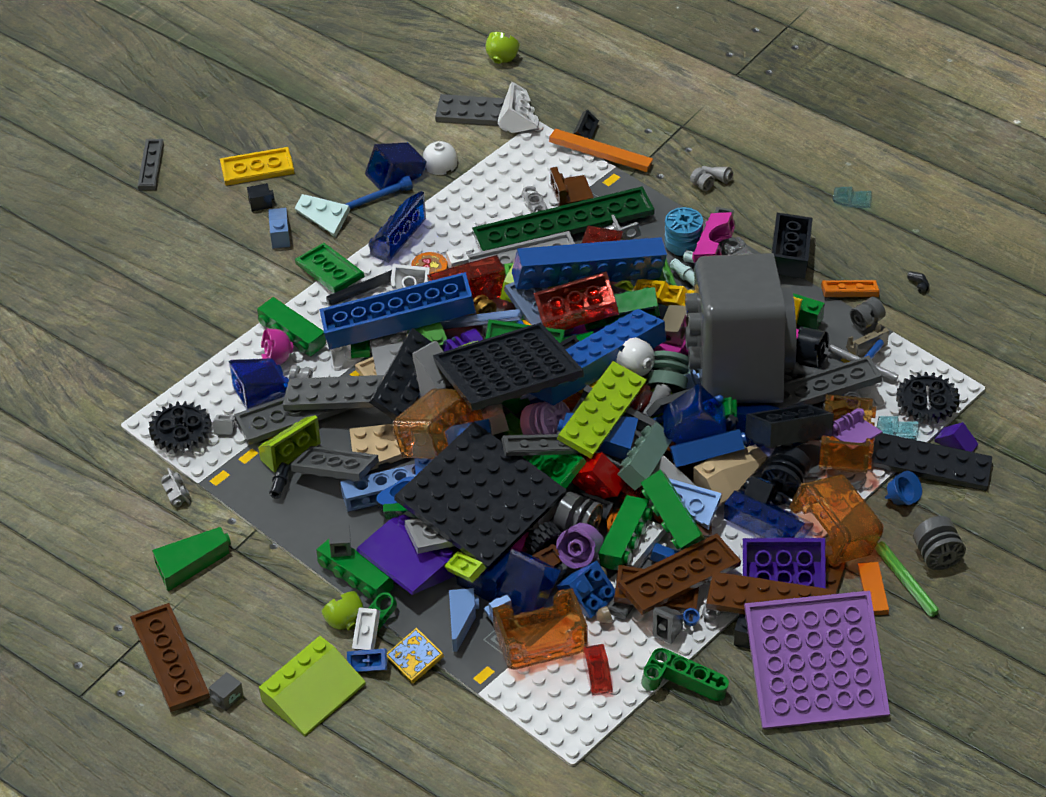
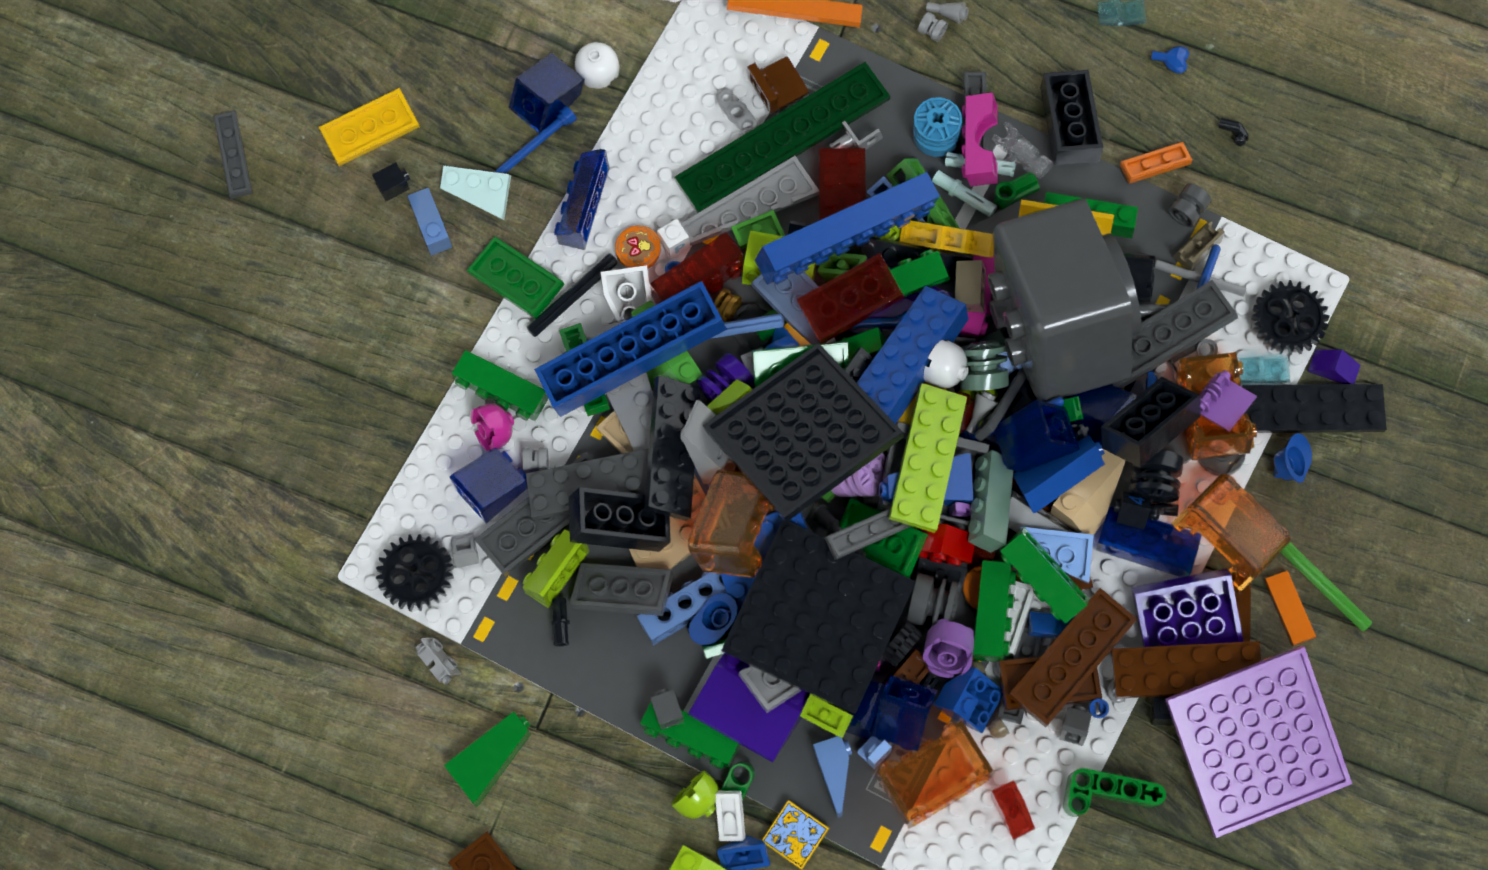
camera: 10 degrees left, 25 degrees up
dark grey wheel [913,516,966,570] -> none
none -> black brick [569,487,671,552]
none -> medium lavender tile [949,502,971,518]
none -> blue rock [1151,46,1189,73]

